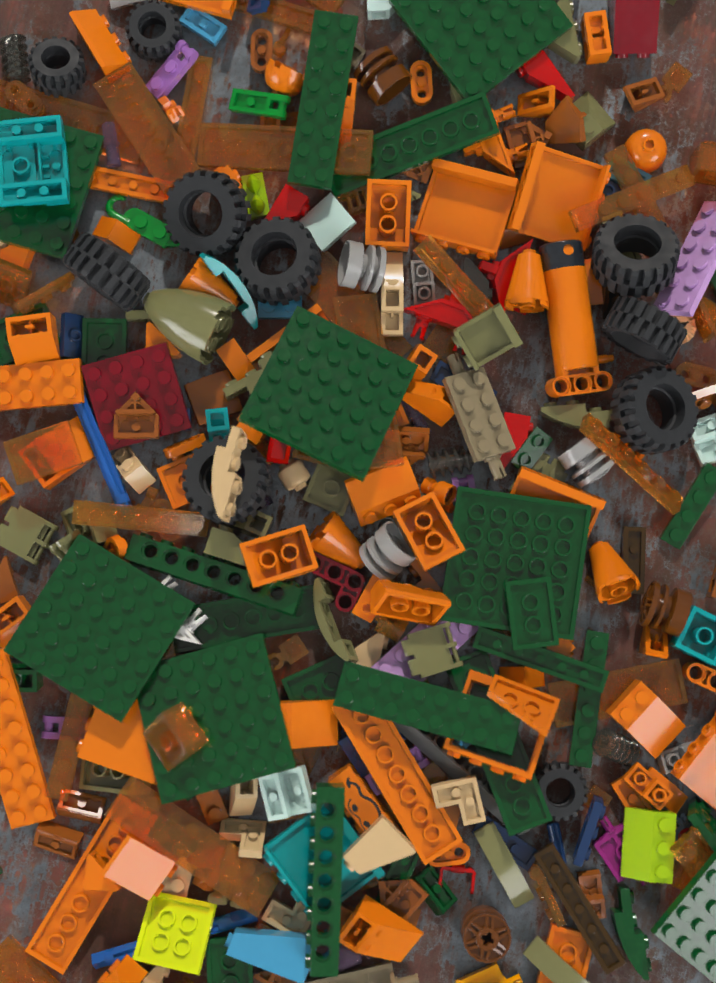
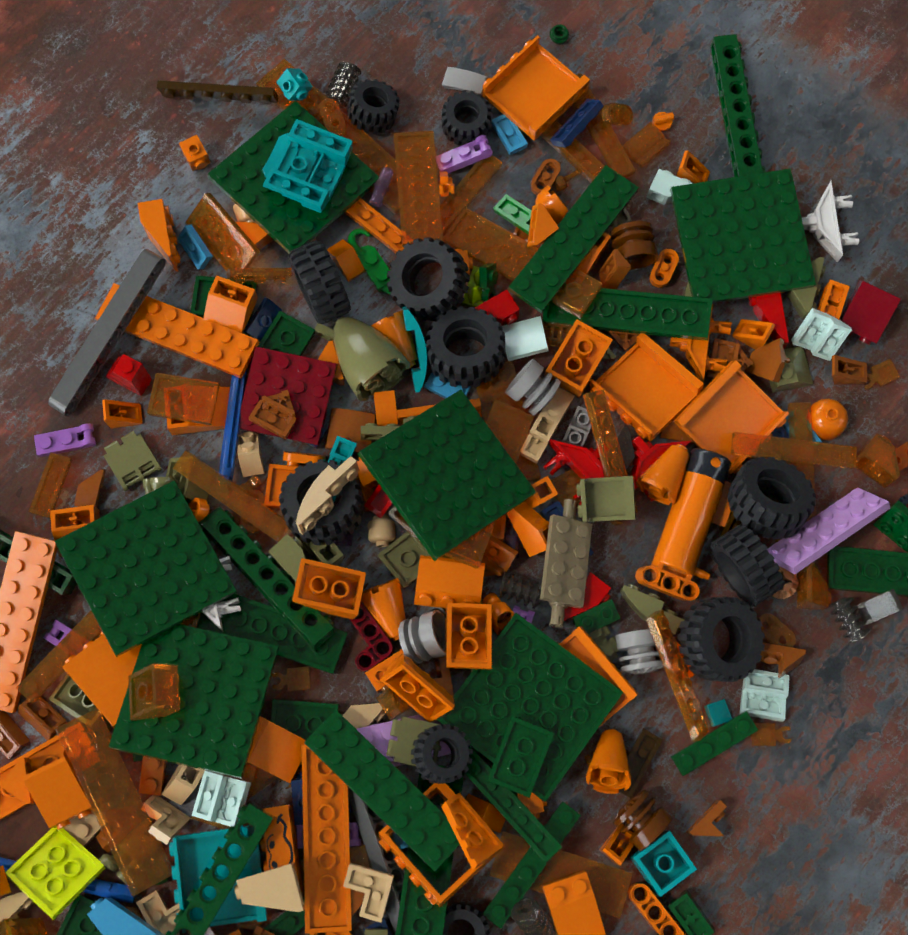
camera: 25 degrees right, 10 degrees down
orange slope [69,9,132,84] -> none
olive slope [313,577,359,663] -> none
none -> black tyre [411,724,473,784]
none -> dark green plate [479,263,498,301]
none -> orange slope [527,203,559,247]
none -> dark orange slope [599,249,631,289]
none -> teal slope [704,699,732,727]
none -> light aqua slope [791,308,852,361]

